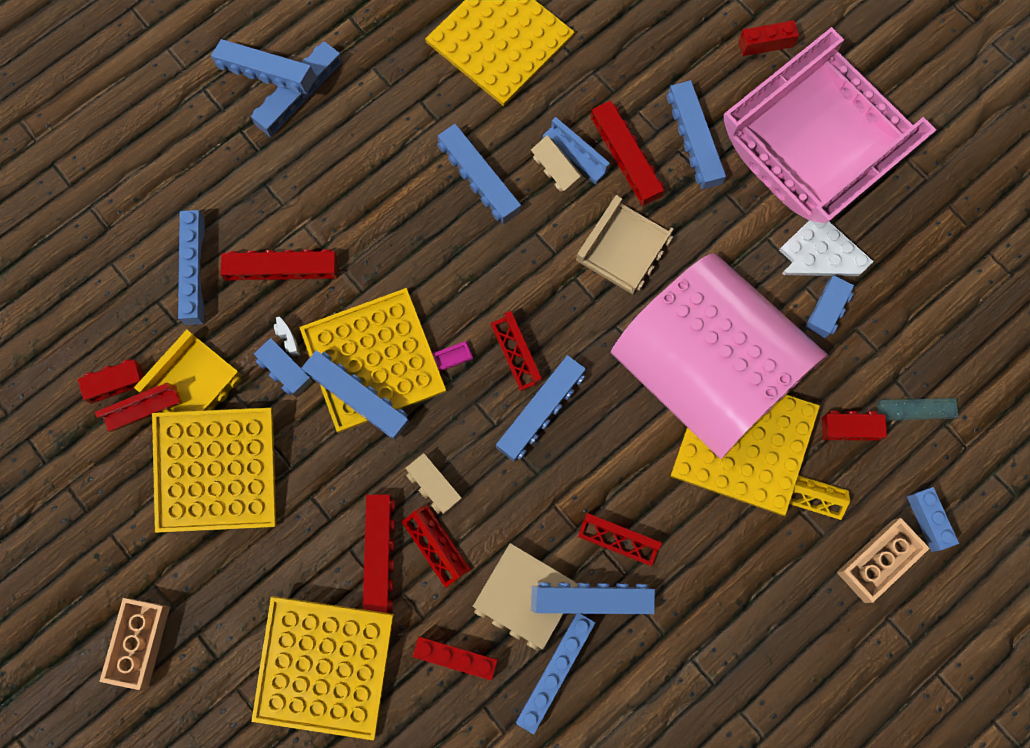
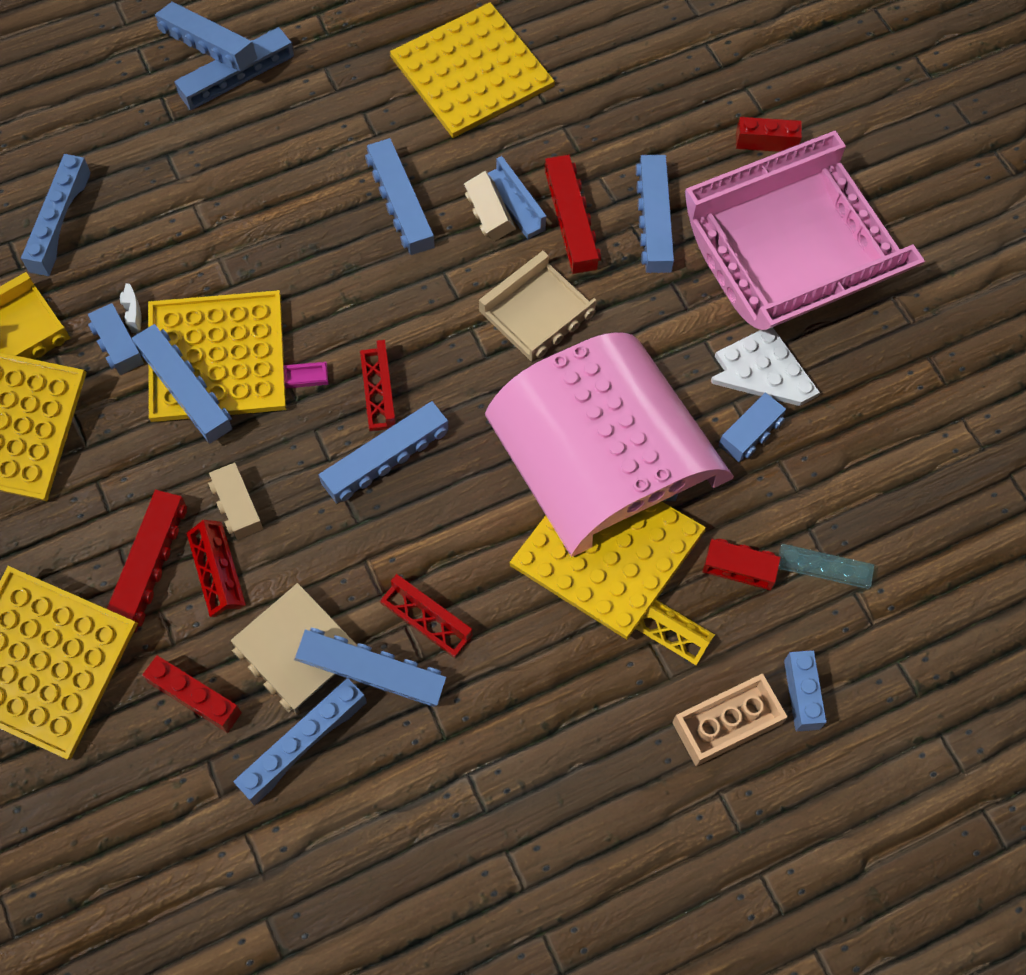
camera: 15 degrees right, 10 degrees down
red brick [220,249,337,281] -> none

